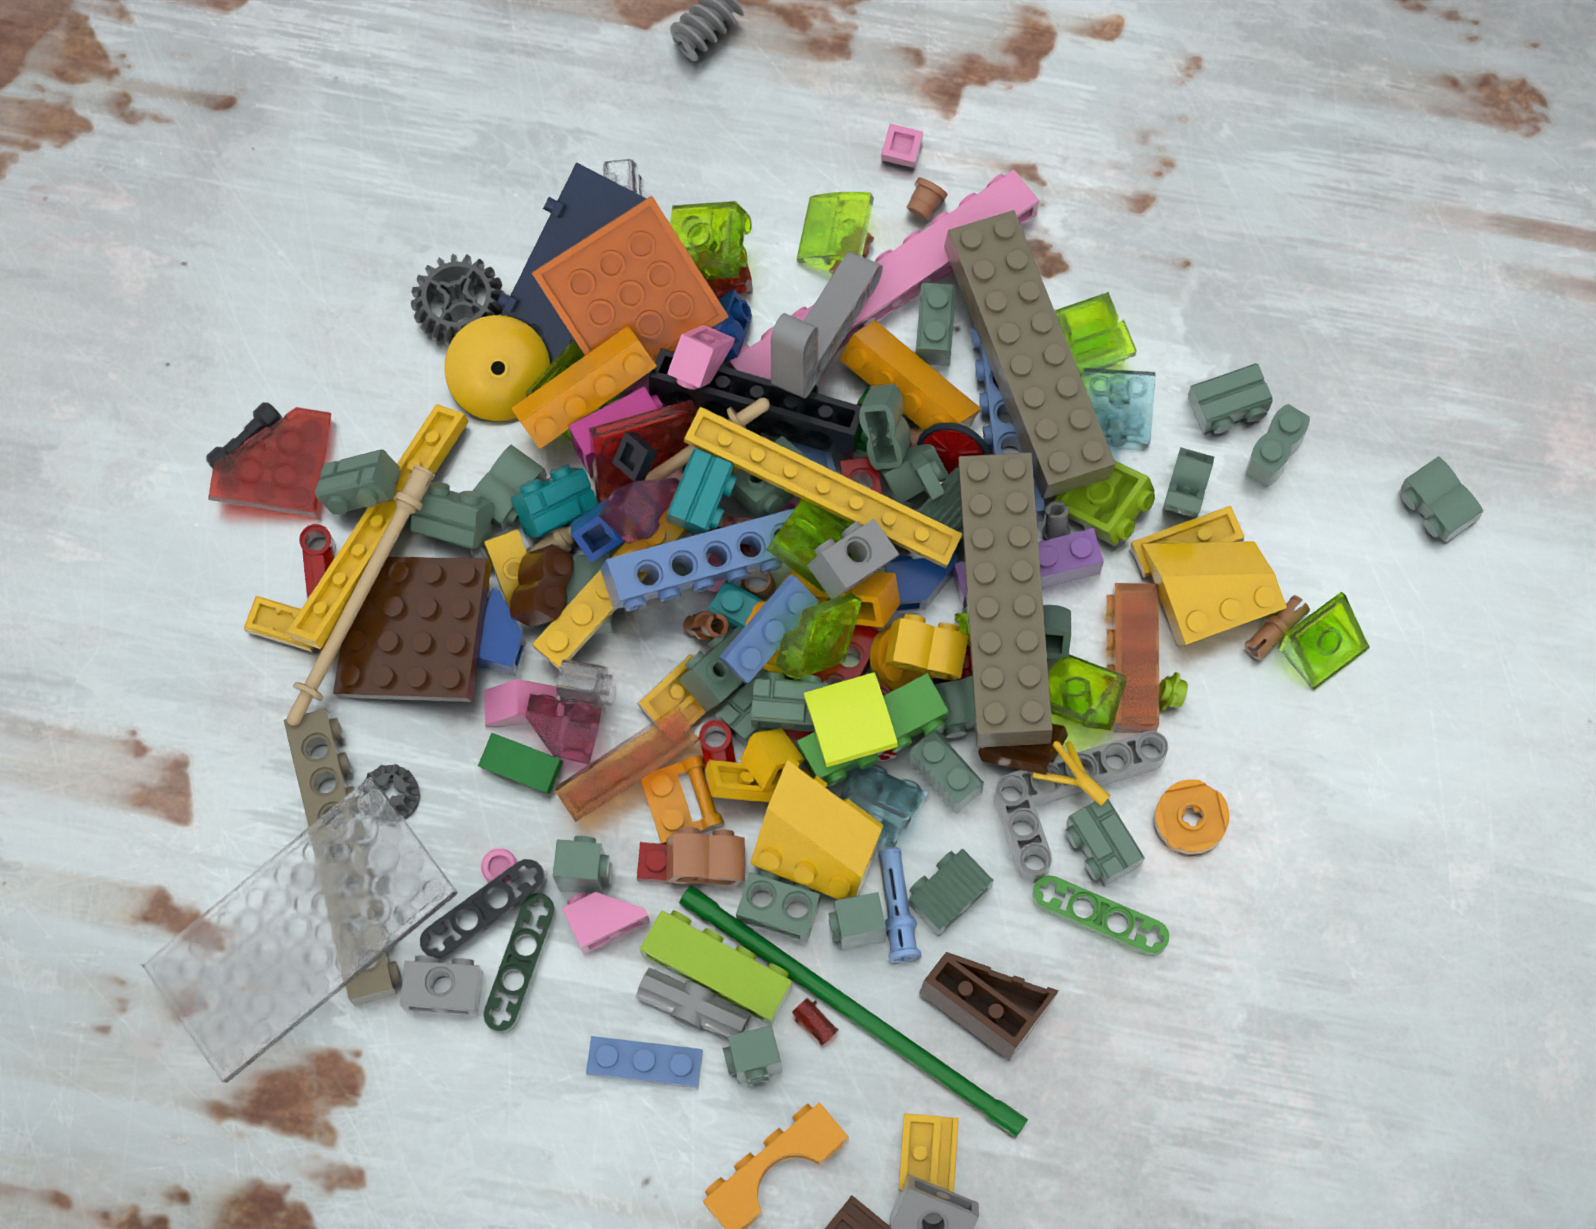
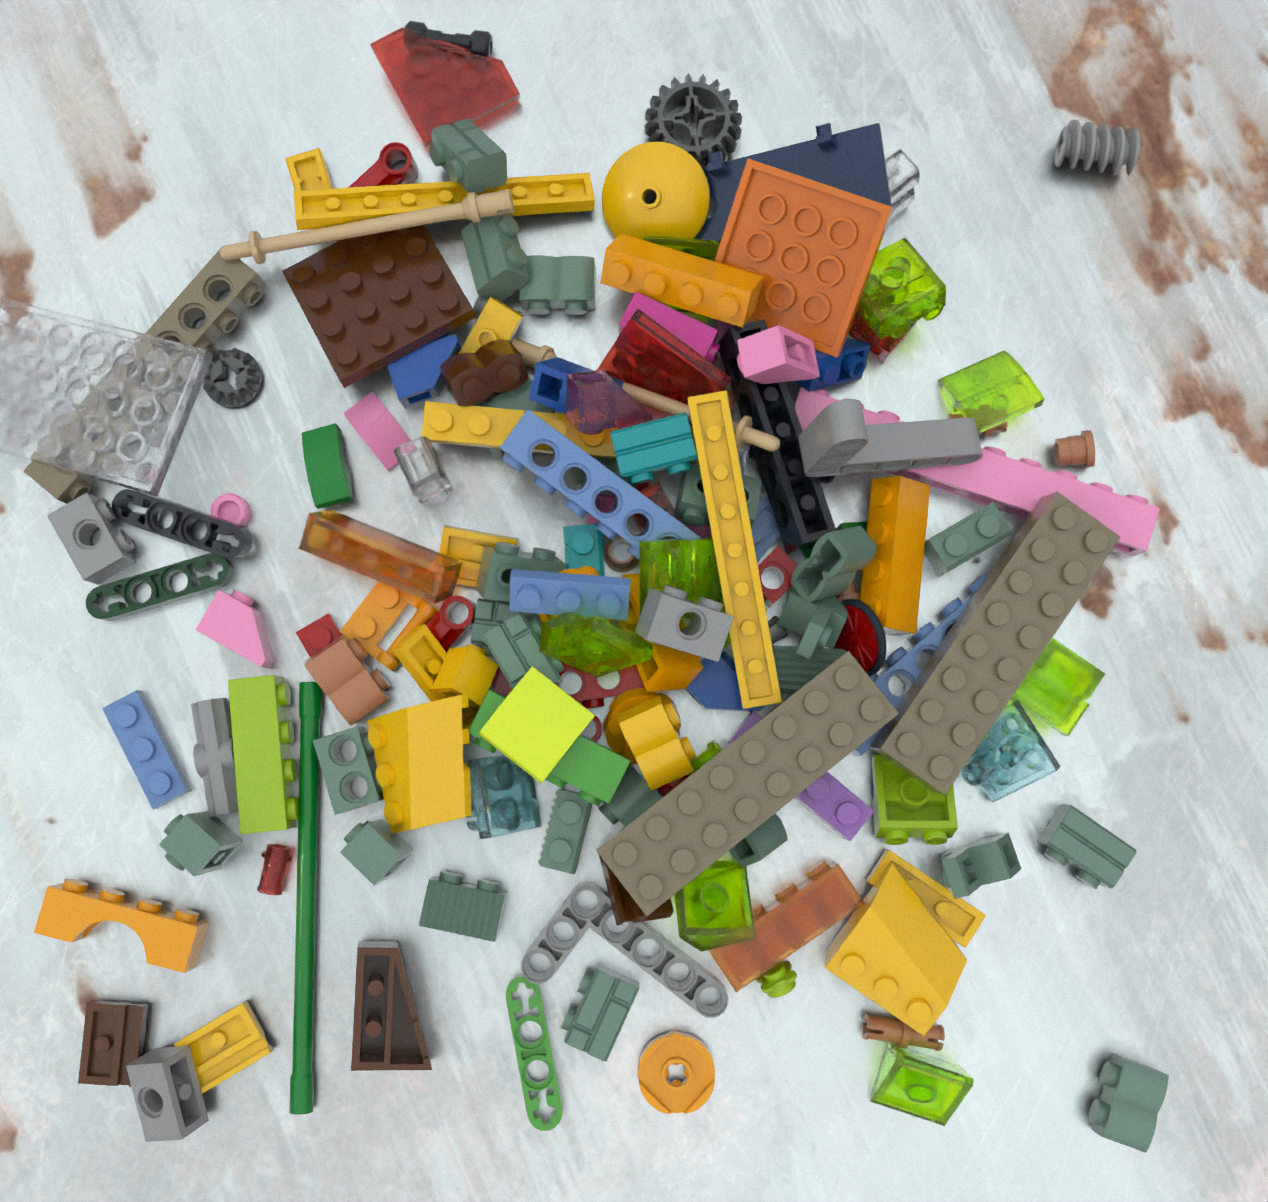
camera: 50 degrees right, 10 degrees up
teal brick [511,464,599,537] -> none
clear pink slope [525,694,601,765] -> none
sand green brick [552,836,612,894] -> none
black plate [612,431,658,482] -> none
dark orange pin [683,611,729,640] -> none
light blue pin [878,848,922,963] -> none
bright pink plate [881,124,923,168] -> none
yellow plant [1032,741,1111,806] -> none
light grey pin [1042,501,1071,540] -> none
sand green brick [1246,404,1310,487] -> none

